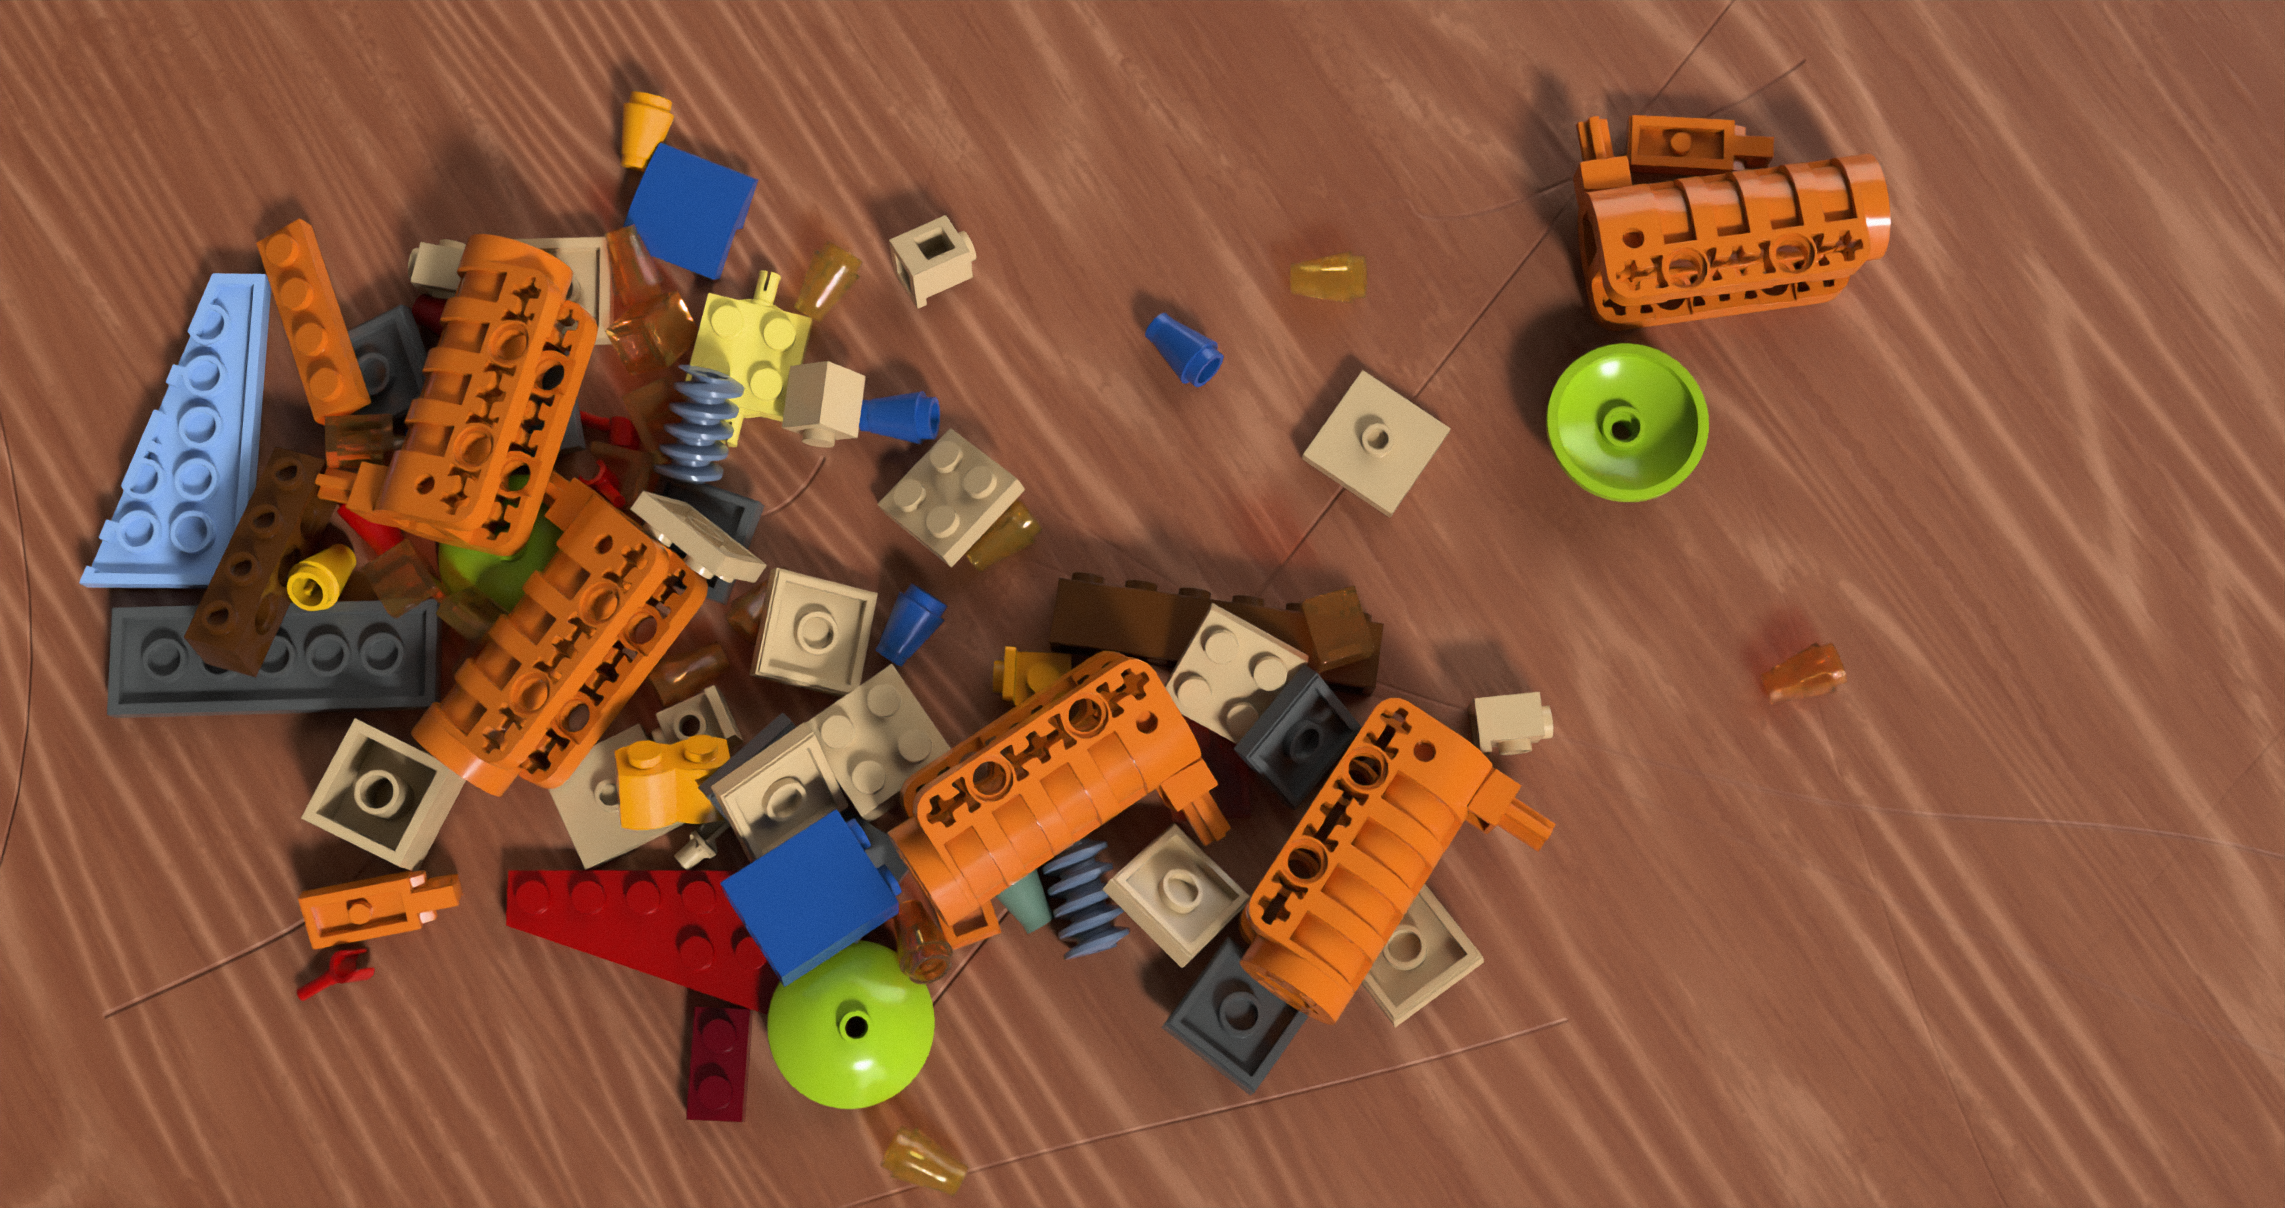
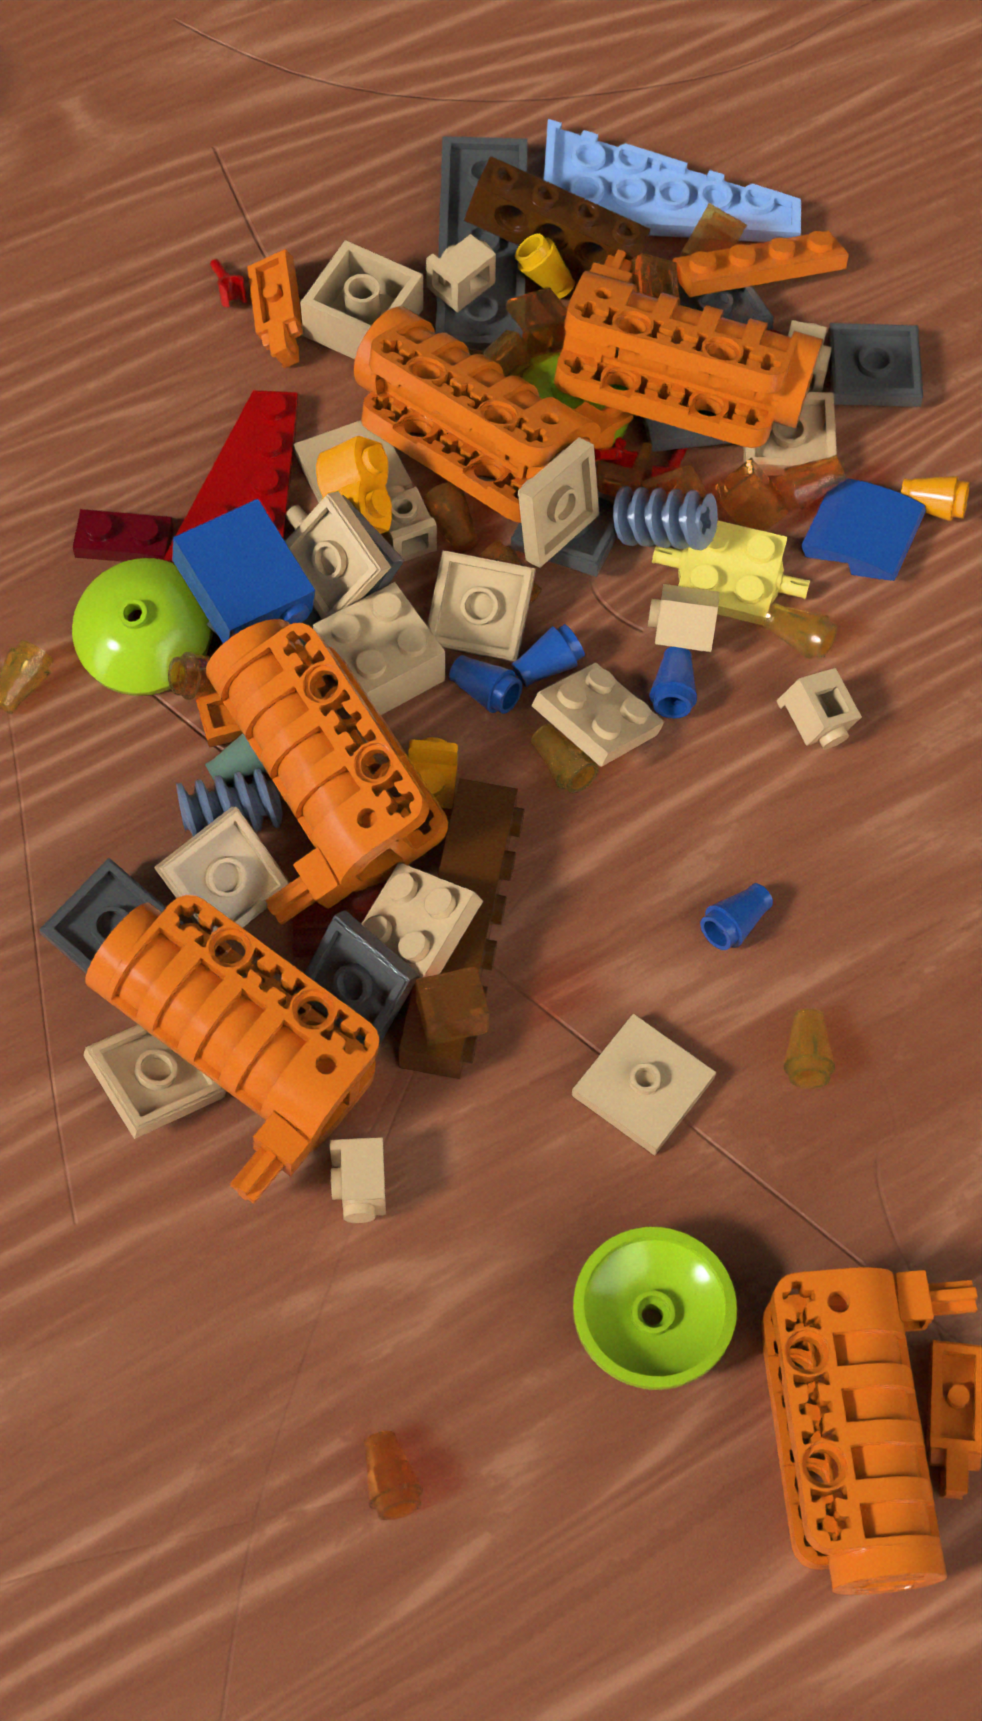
camera: 90 degrees right, 15 degrees down
none -> tan brick [426,234,496,312]
none -> blue cone [511,624,585,687]
none -> clear orange panel [680,203,747,256]
none -> dark grey plate [828,323,923,407]

